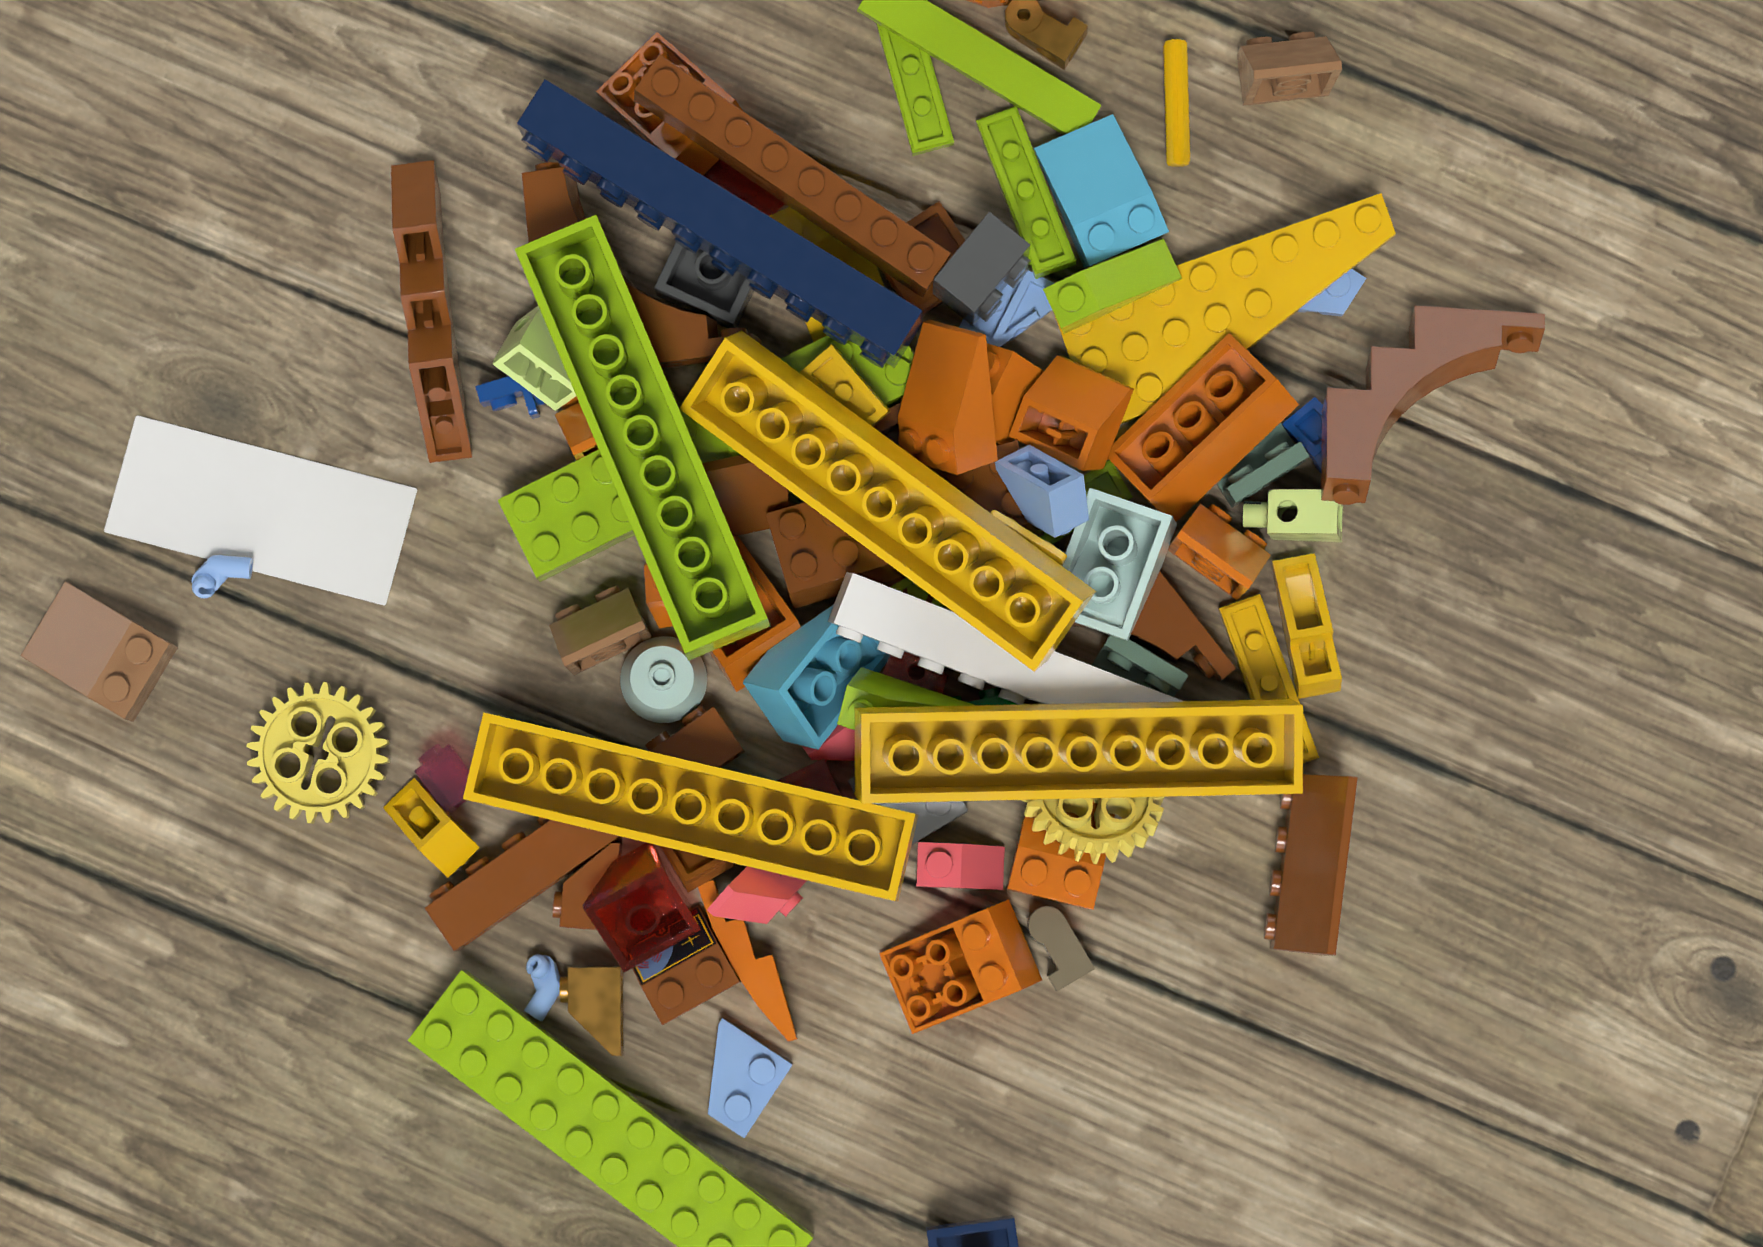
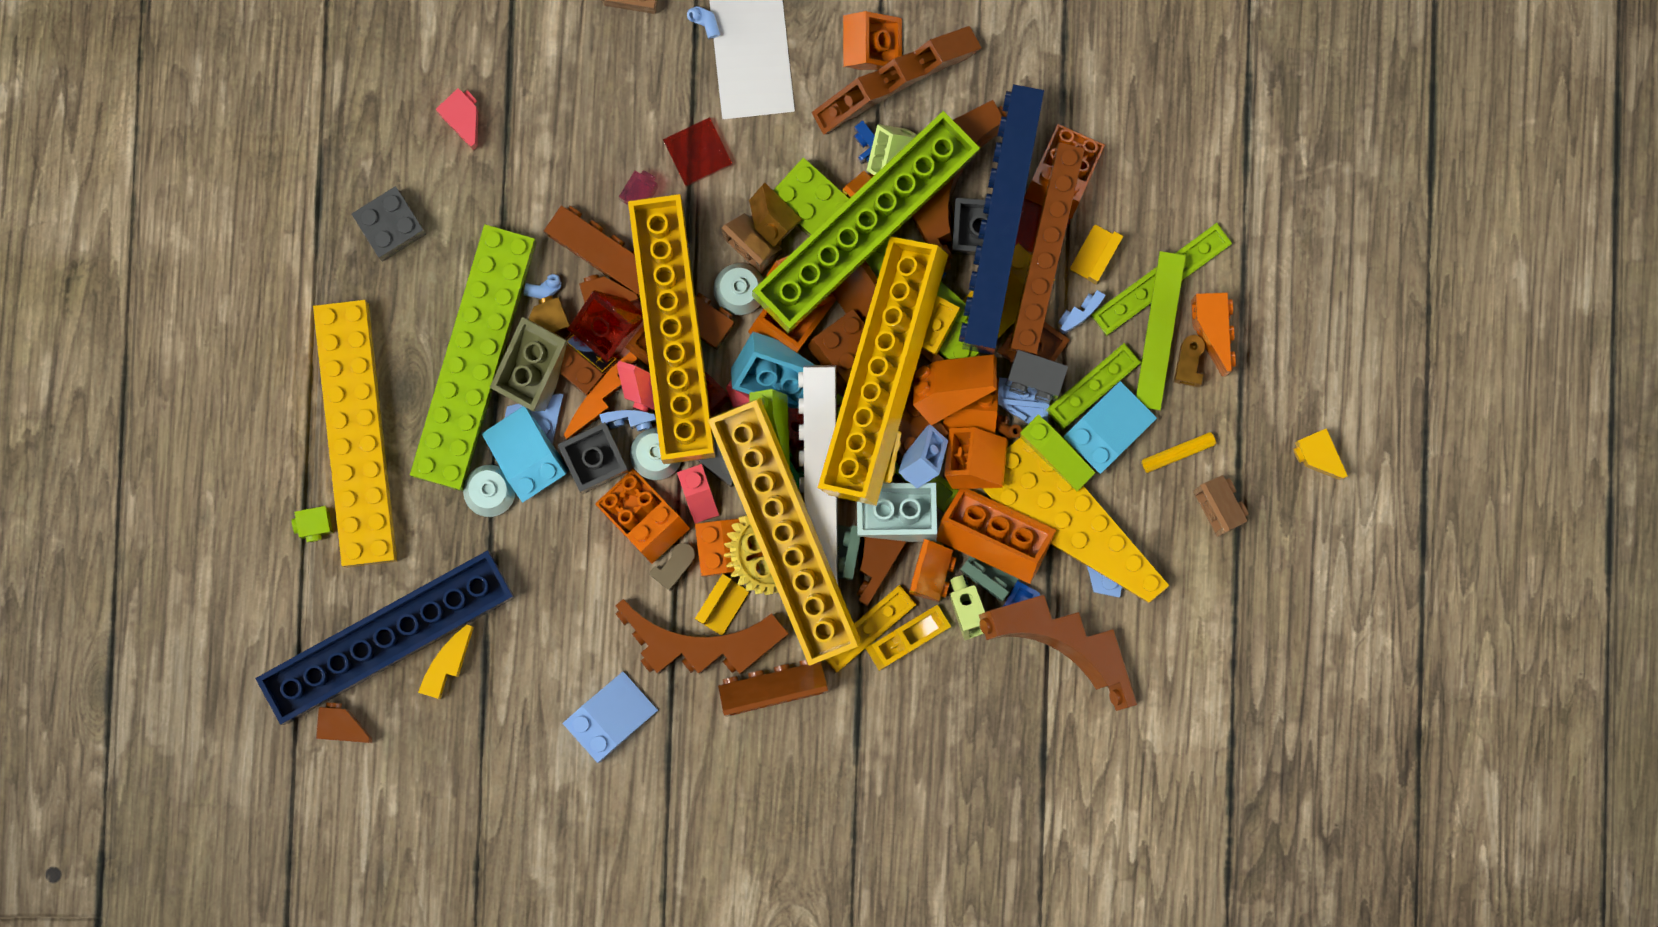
camera: 70 degrees right, 0 degrees up
light yellow gear [246,682,390,824] -> none
yellow slope [383,778,480,878] -> none
none -> dark grey brick [352,186,426,262]
none -> coral slope [436,88,478,151]
none -> light aqua cone [463,465,515,517]
none -> medium azure slope [482,406,569,503]
none -> olive slope [490,317,568,411]
none -> dark grey brick [558,422,629,494]
none -> light blue slope [562,671,658,763]
none -> light blue slope [599,410,656,432]
none -> dark orange arch [615,599,789,674]
none -> light aqua cone [630,428,681,480]
none -> clear red tile [663,117,732,187]
none -> yellow panel [695,574,749,635]
none -> pearl gold slope [749,183,802,247]
none -> orange slope [843,11,902,70]
none -> dark orange arm [995,415,1022,439]
none -> light blue slope [1058,290,1106,334]
none -> yellow panel [1070,225,1123,284]

